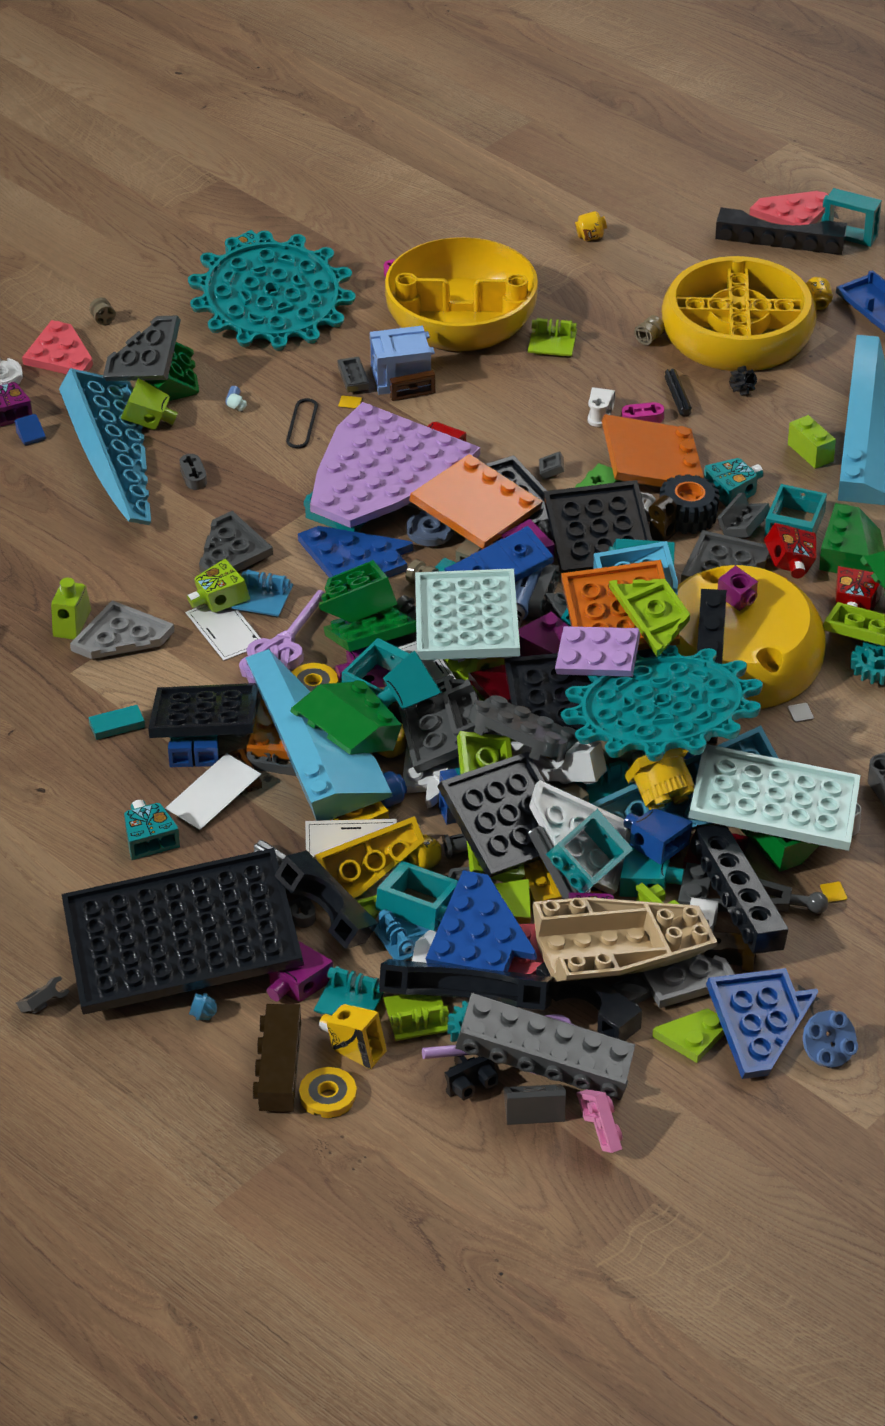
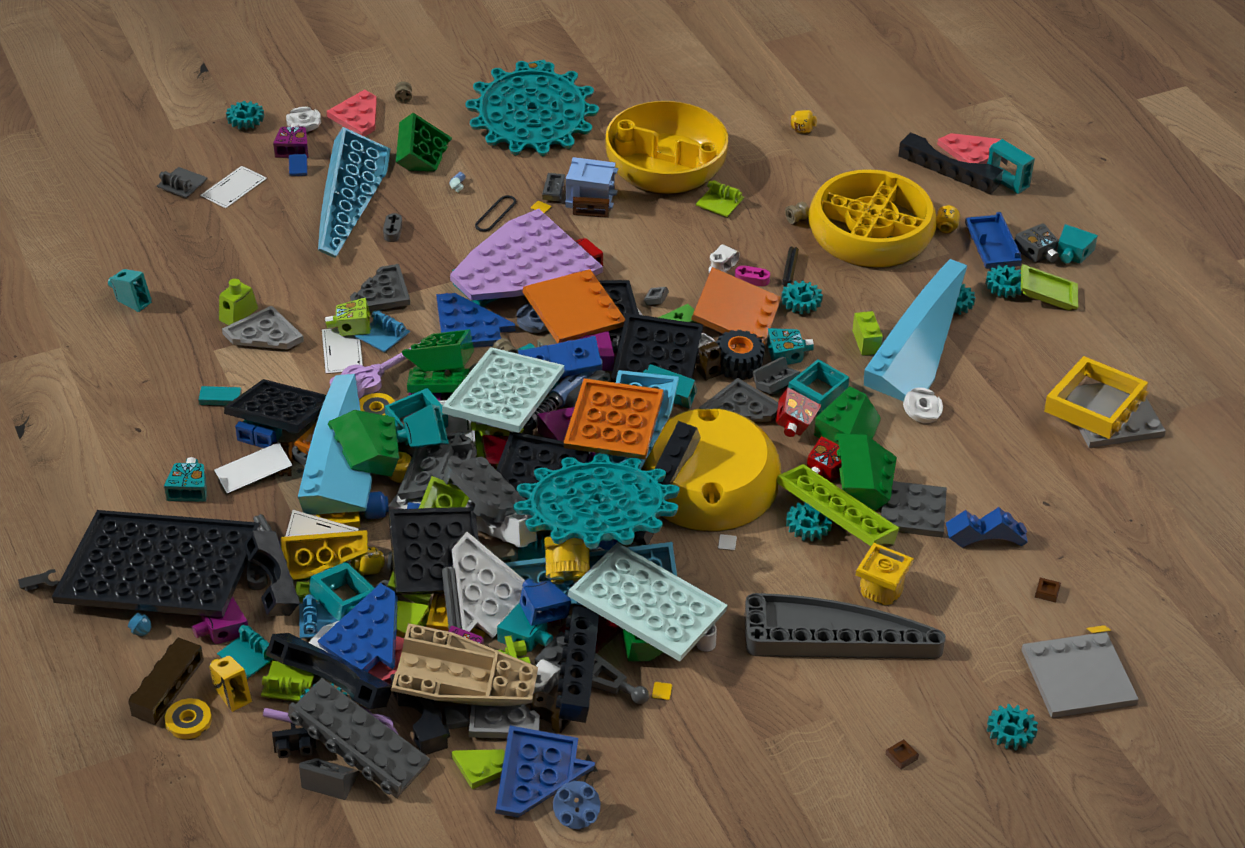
camera: 20 degrees right, 0 degrees up
dark grey plate [103,315,181,381] -> none
lime torso [121,378,178,429] -> none
teal window [546,808,633,893] -> none
lavender plate [555,626,640,677] -> none
bright pink plate [576,1089,623,1153] -> none
lime wing [609,579,690,656] -> none
magenta brick [718,565,758,611] -> none
black gear [729,366,757,395] -> none
none -> teal gear [781,280,823,314]

